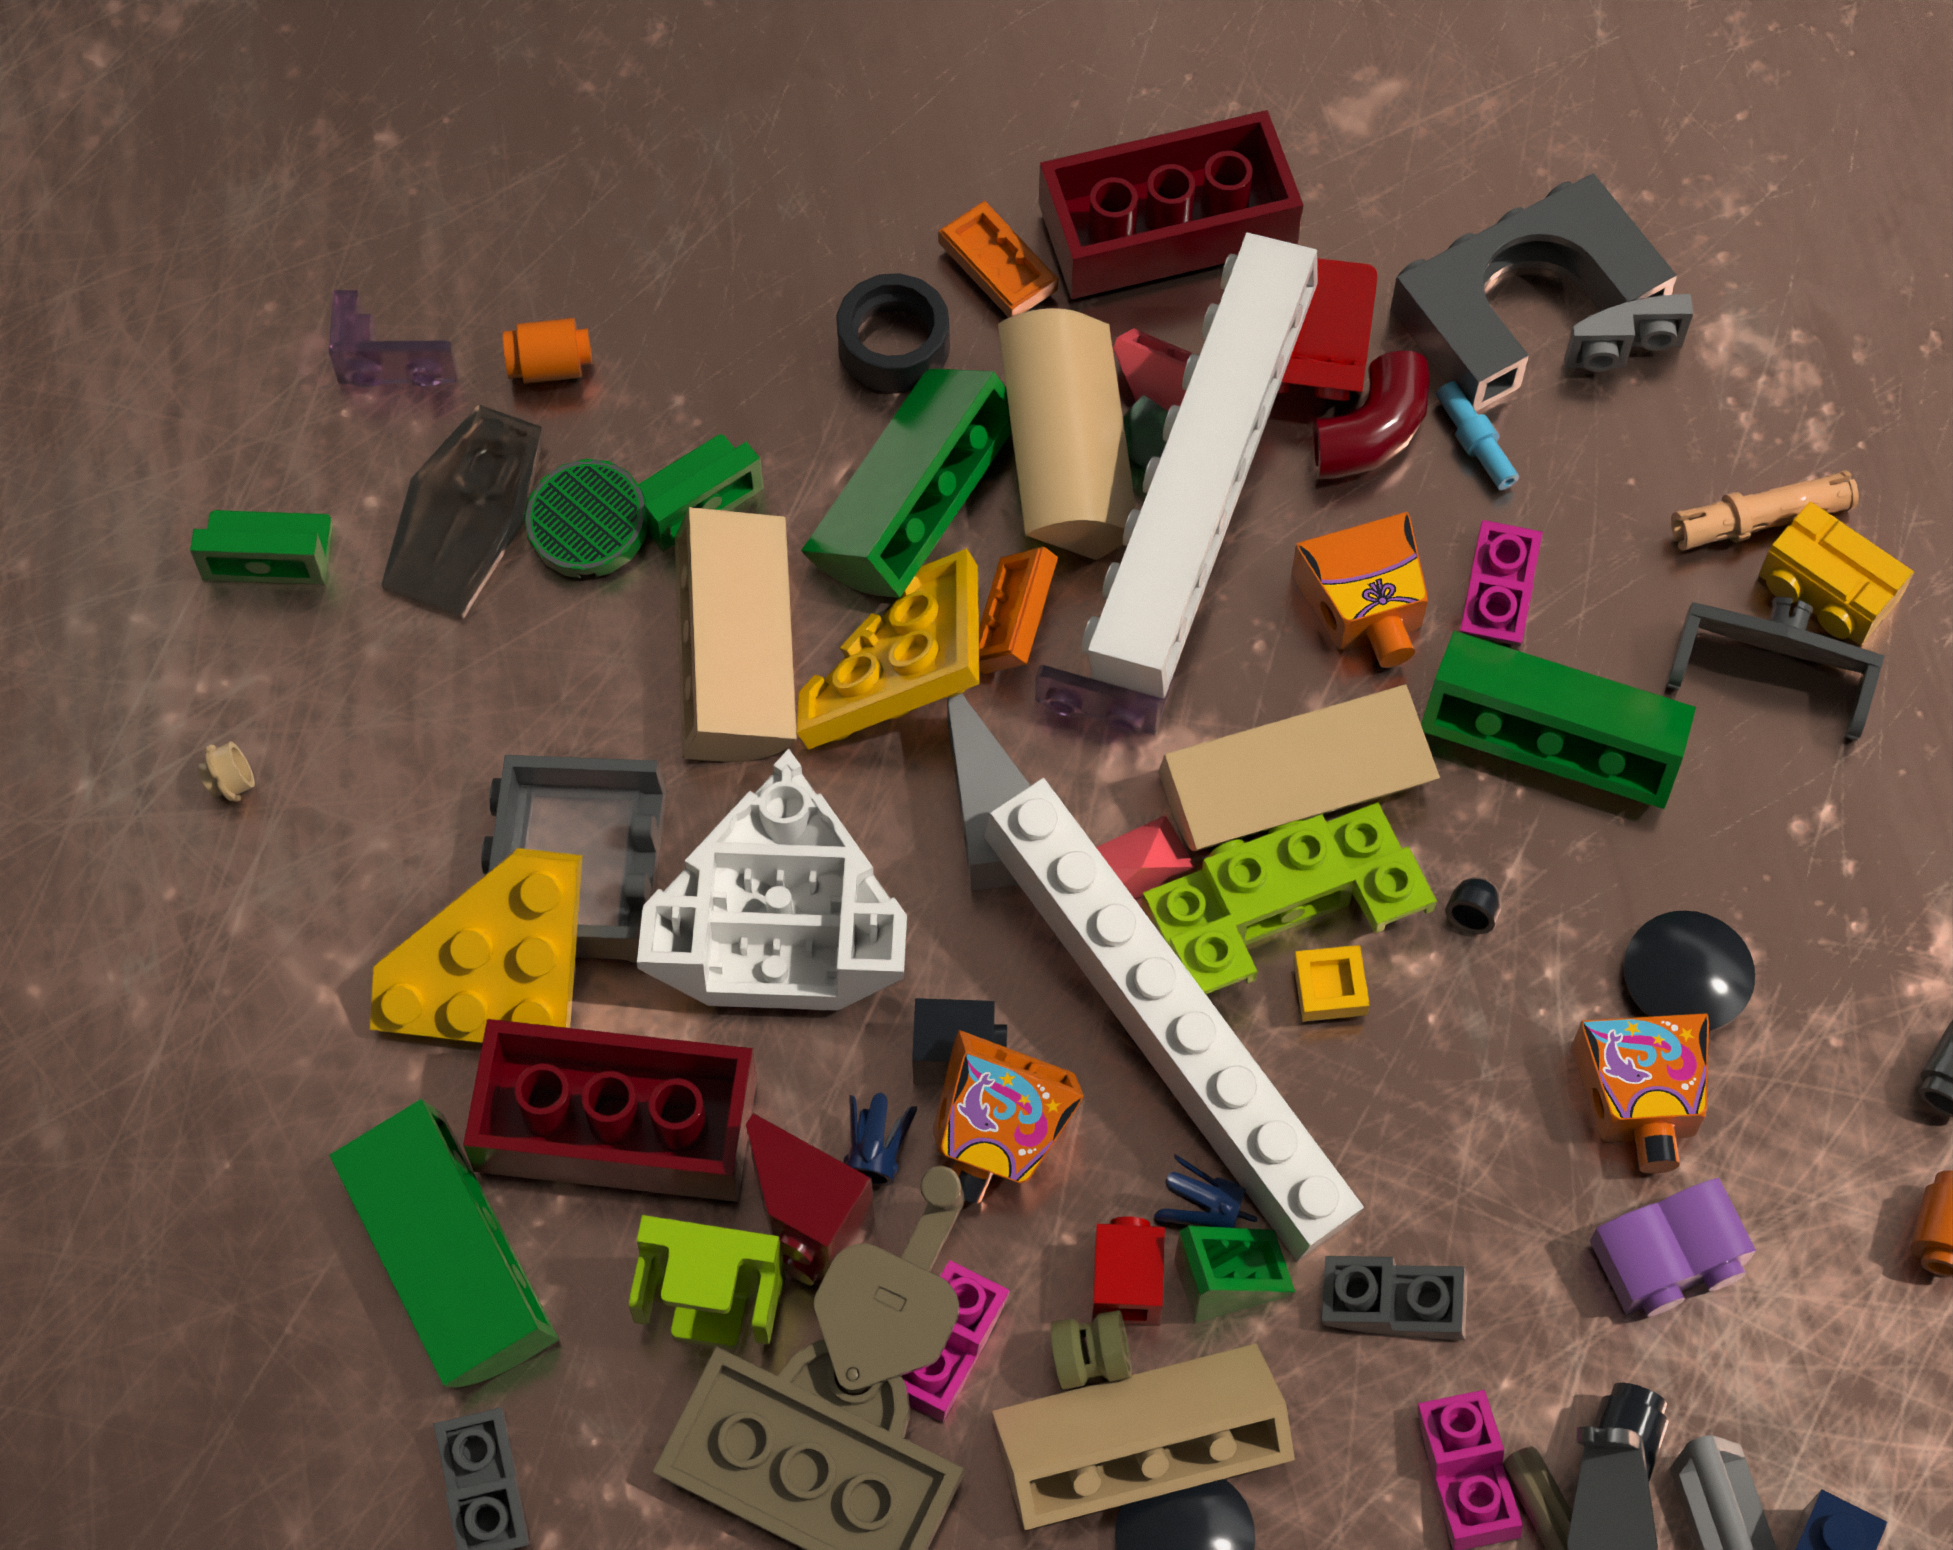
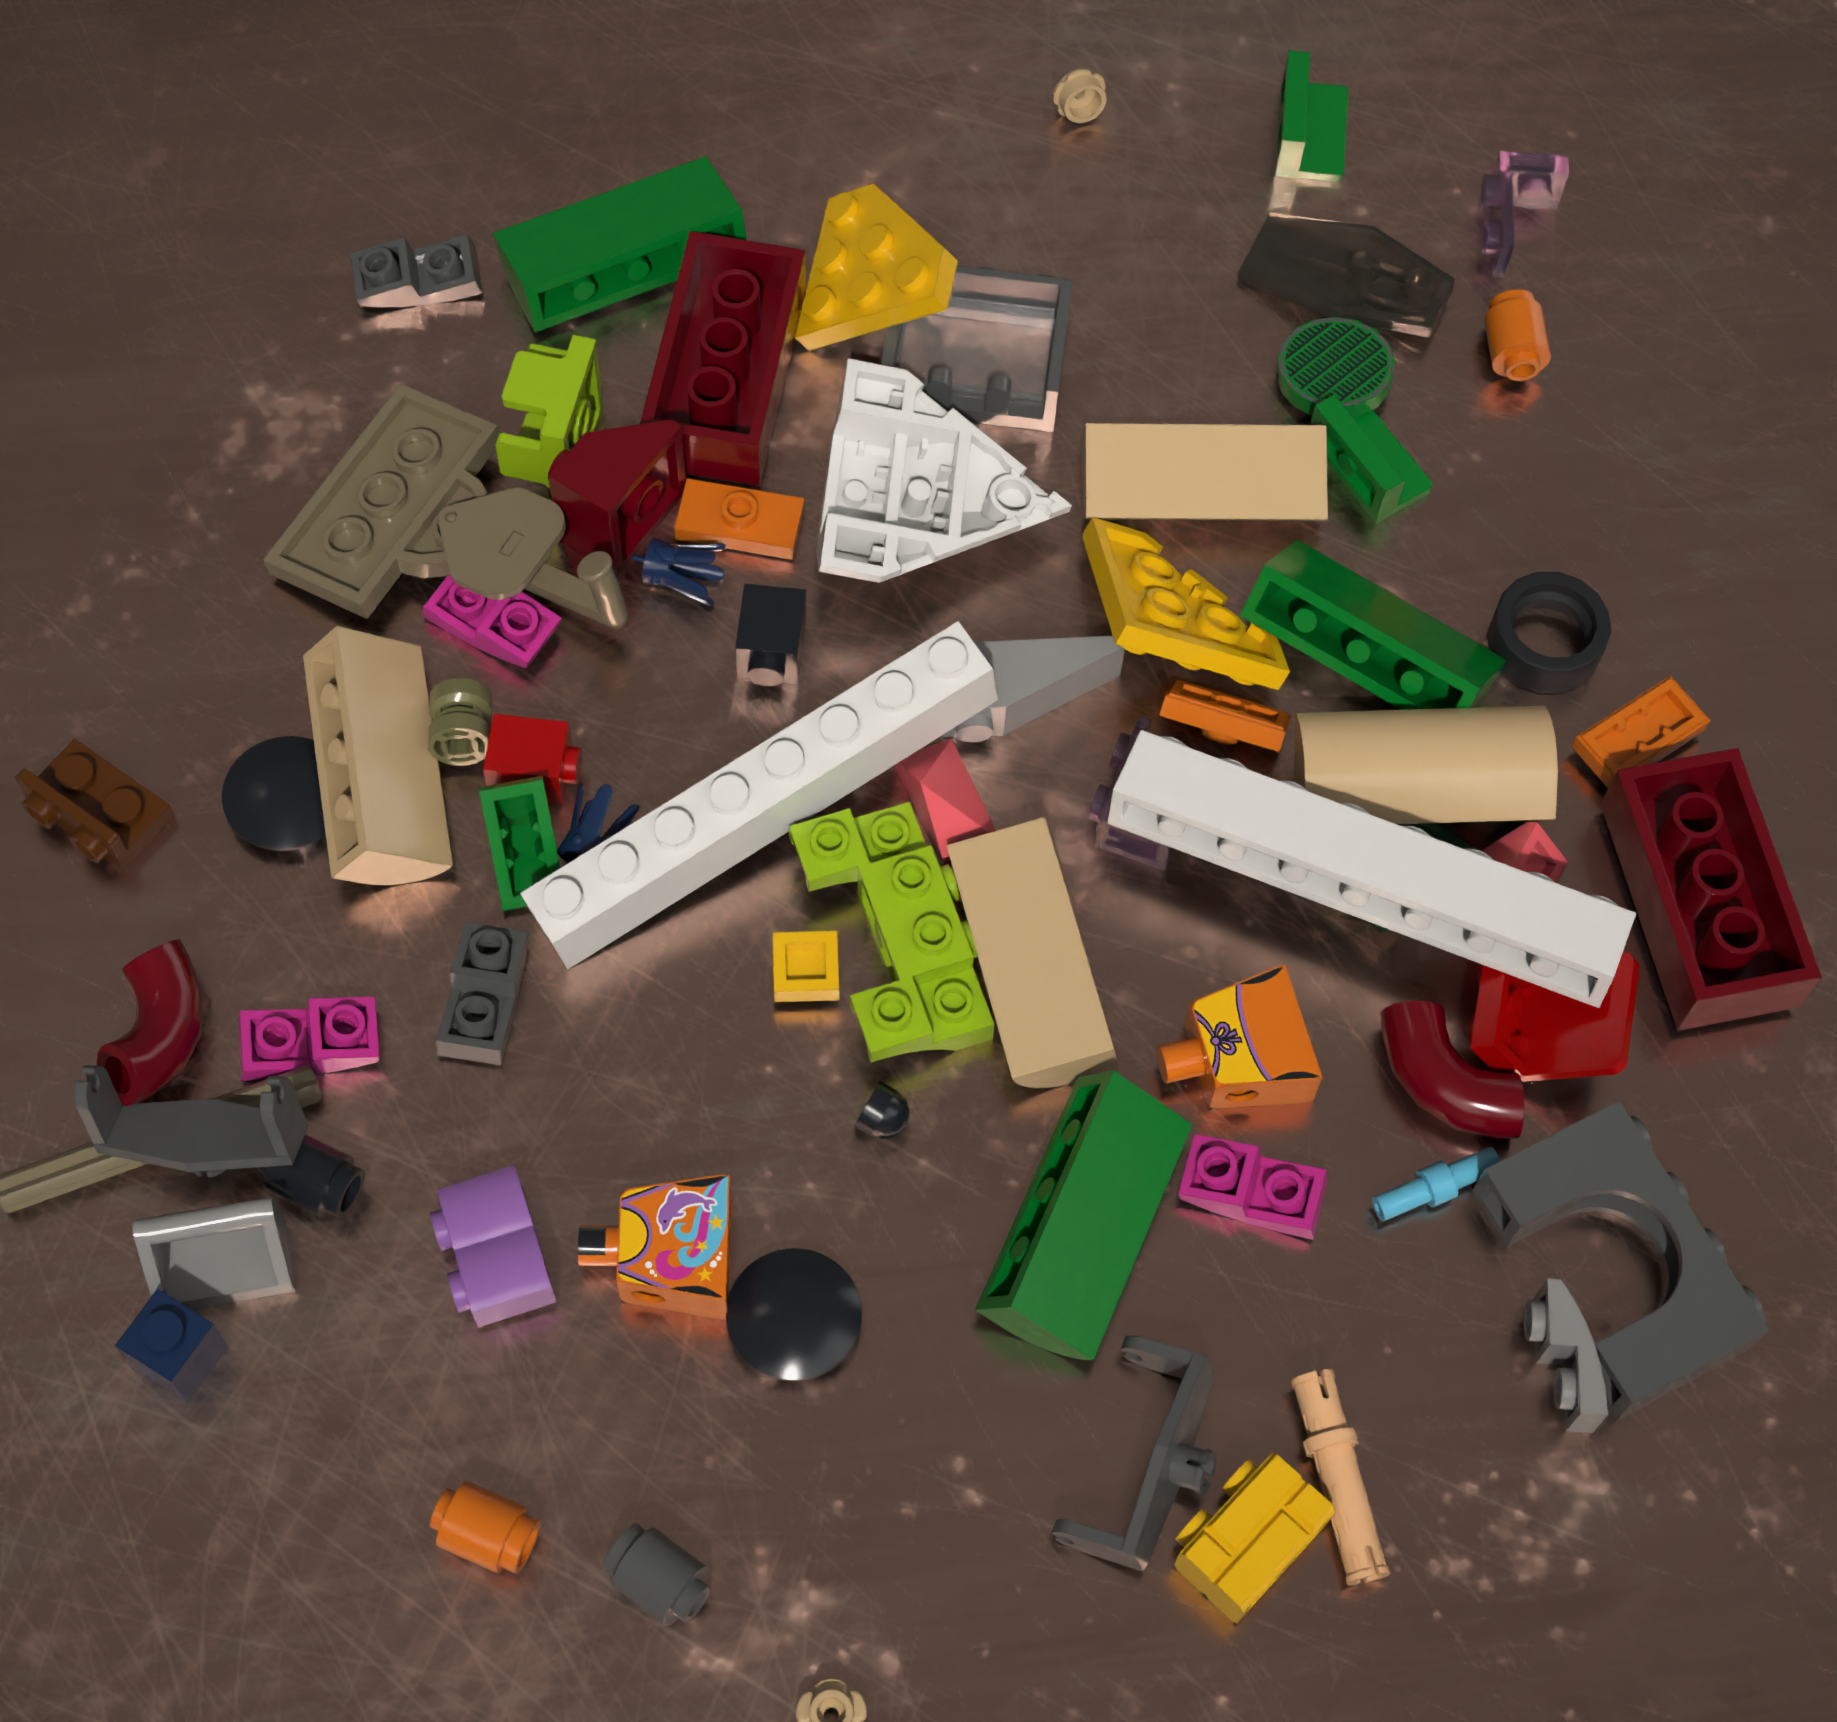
camera: 90 degrees right, 0 degrees up
torso [933,1030,1084,1203] -> none
none -> orange plate [674,478,805,560]

